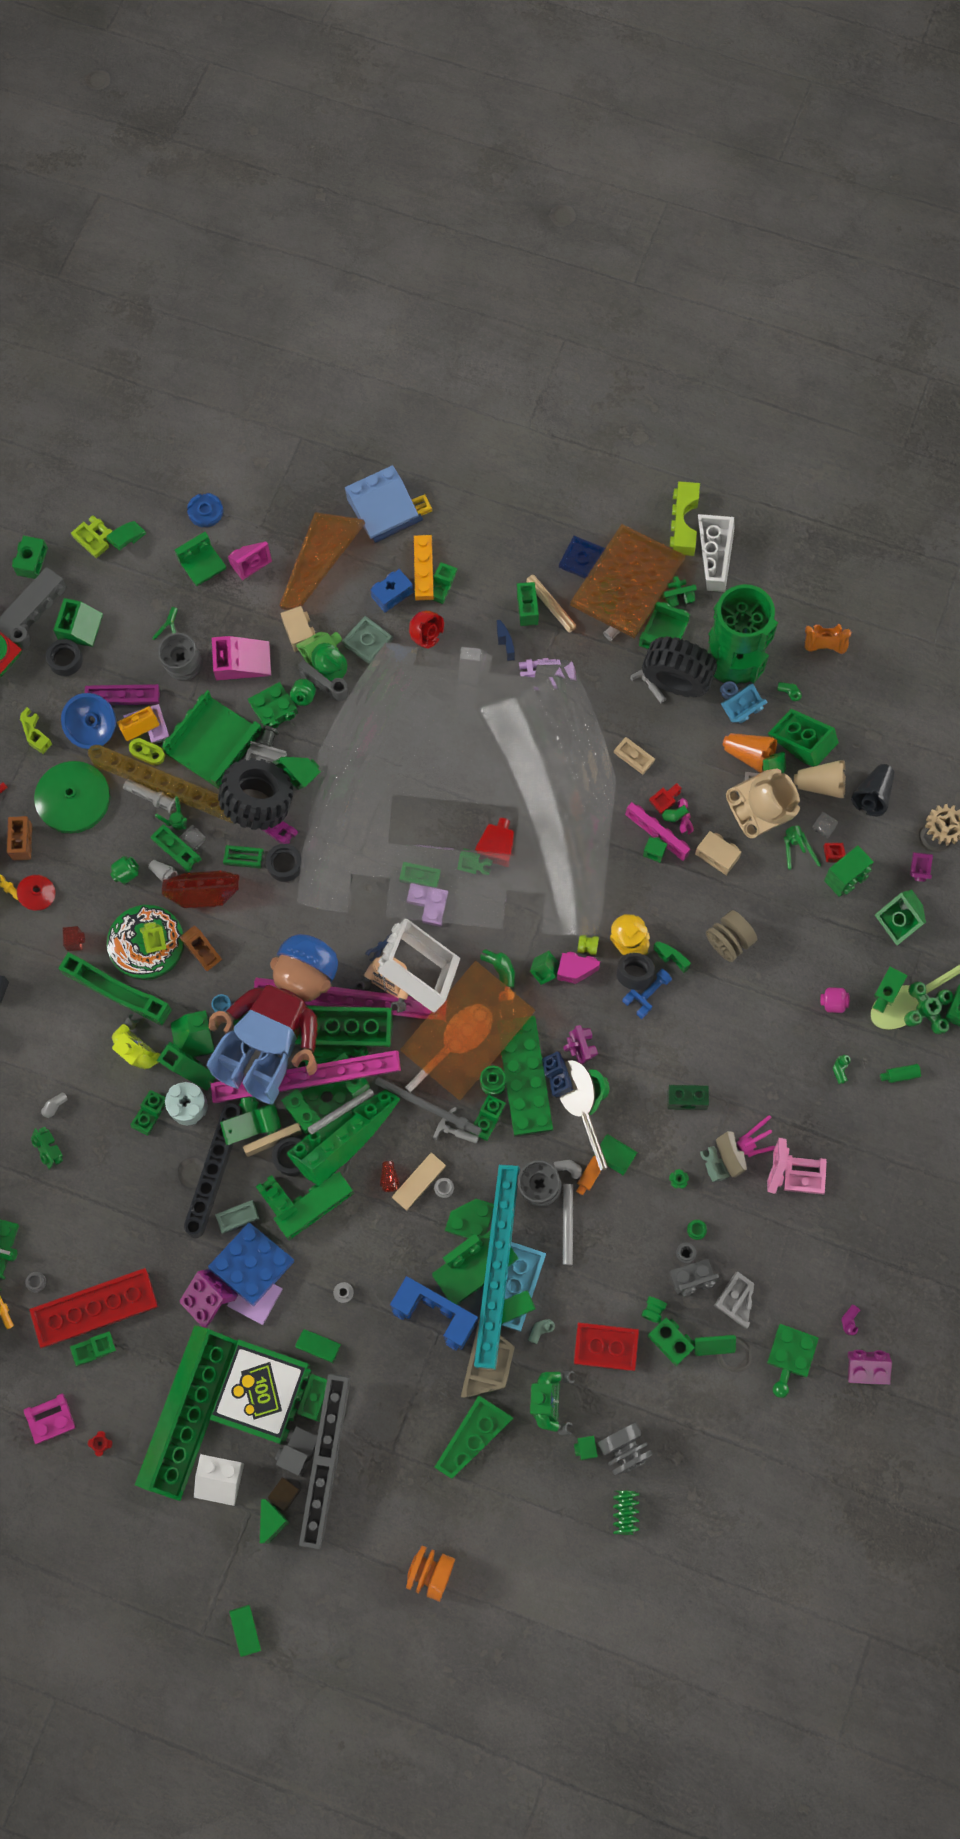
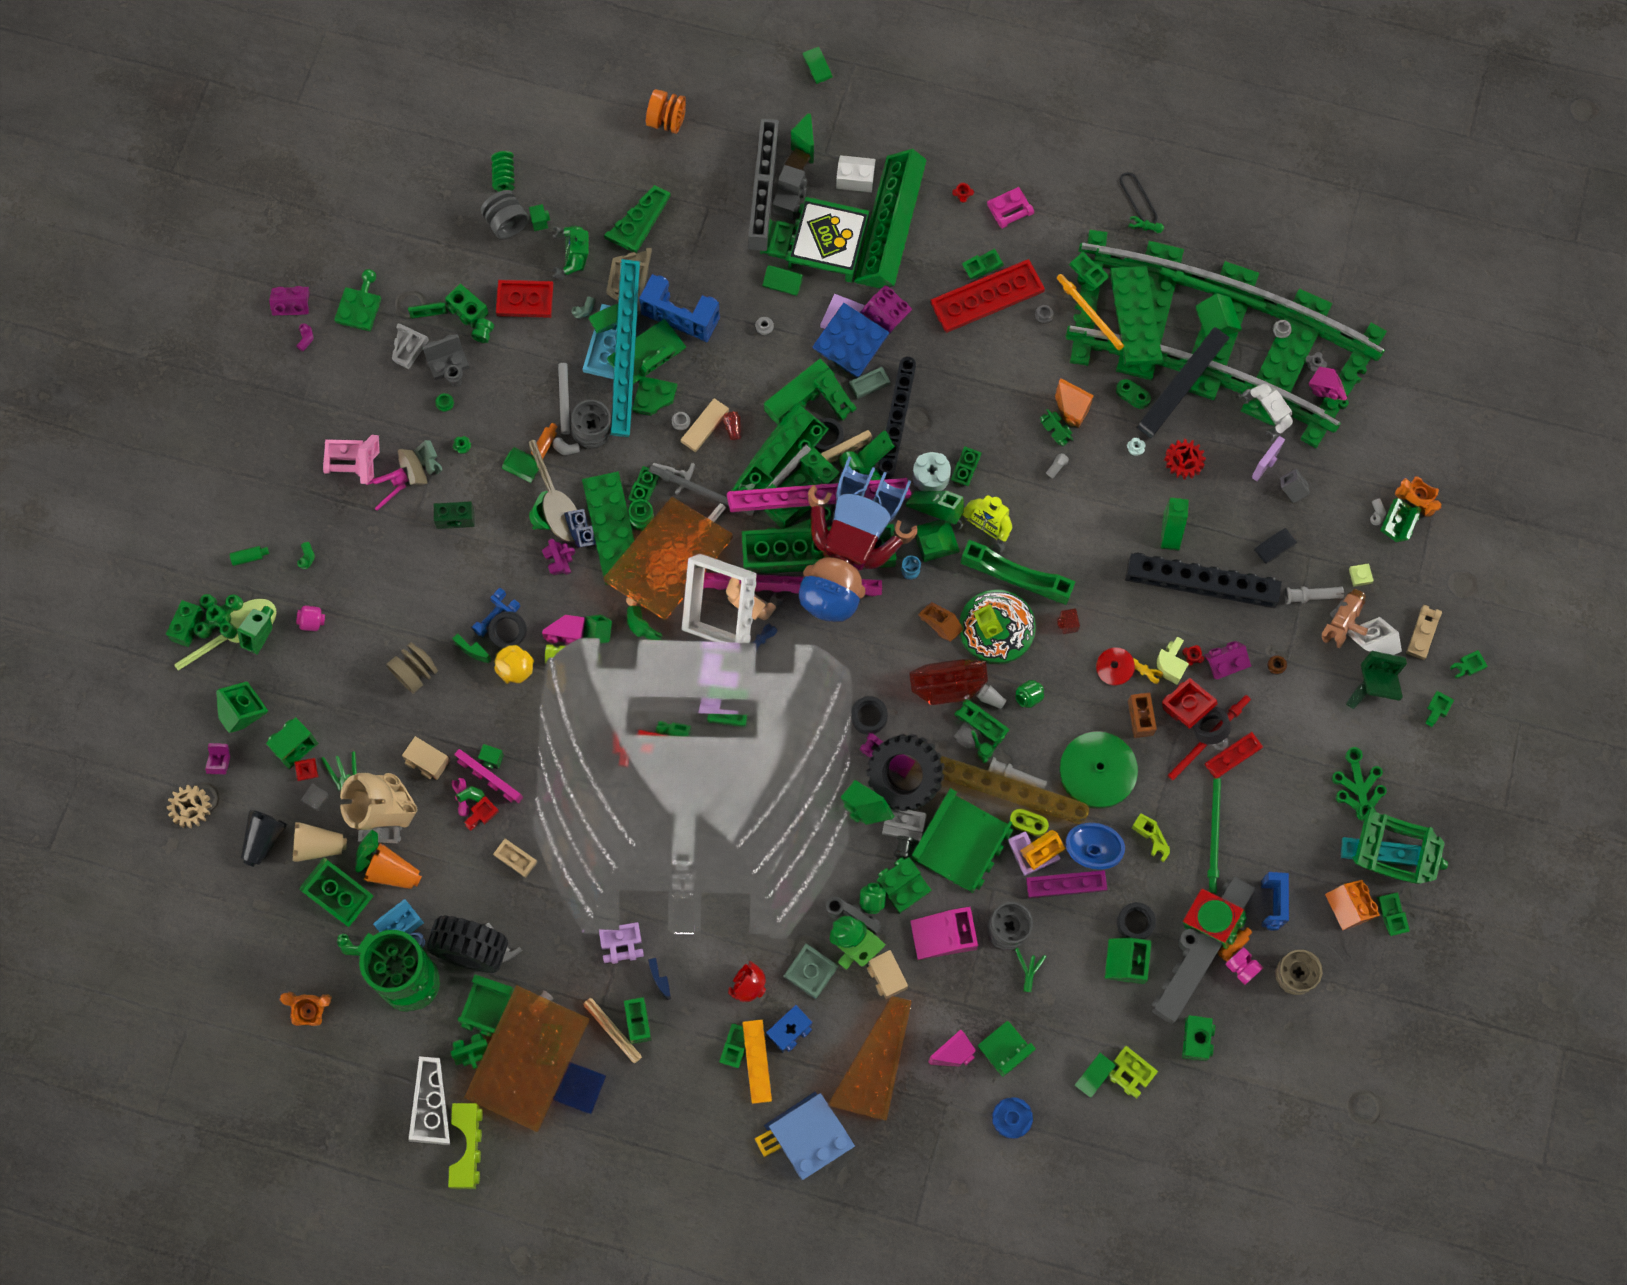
camera: 170 degrees right, 0 degrees up
green tile [223,845,264,869] -> none
none -> orange slope [1055,378,1094,428]

